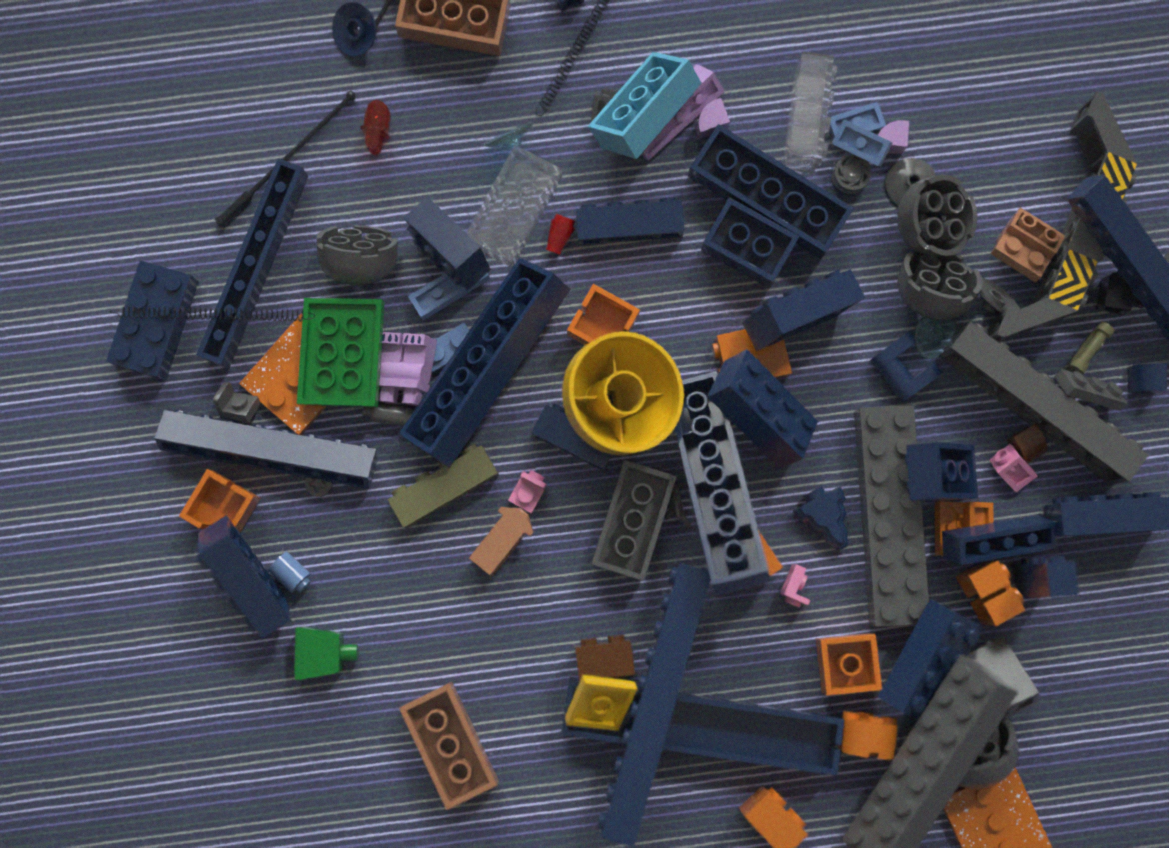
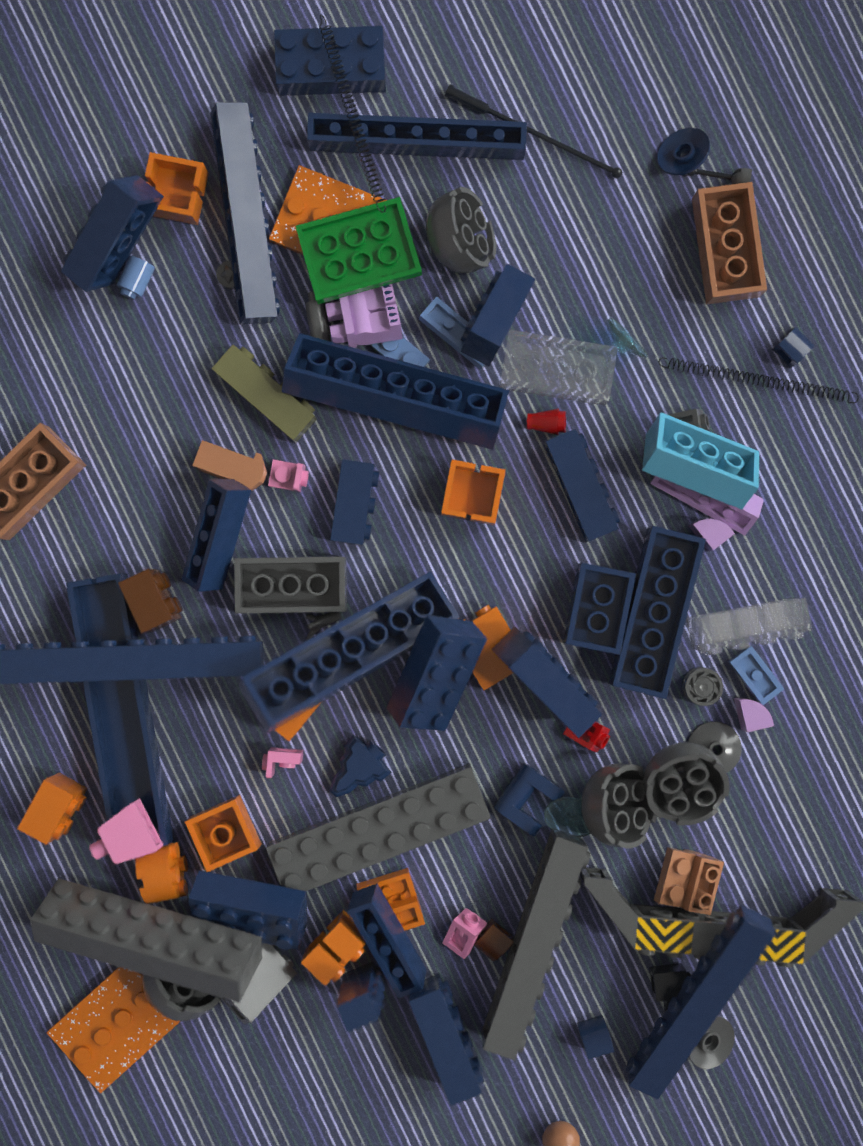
camera: 75 degrees right, 5 degrees up
dark grey bracket [213,382,261,423] -> none
green torso [295,626,359,680] -> none
clear red arm [360,100,391,155] -> none
yellow cone [562,332,684,455] -> none
yellow plate [565,675,637,731] -> none
medium blue plate [832,120,893,167] -> none
dark blue brick [905,442,978,501] -> none
dark grey dish [979,278,1020,313] -> none
dark grey plate [1054,369,1128,411] -> none
olive plate [1063,322,1115,375] -> none
none -> bright pink torso [90,798,163,864]
none -> dark blue brick [181,479,252,592]
none -> red bracket [563,722,610,752]

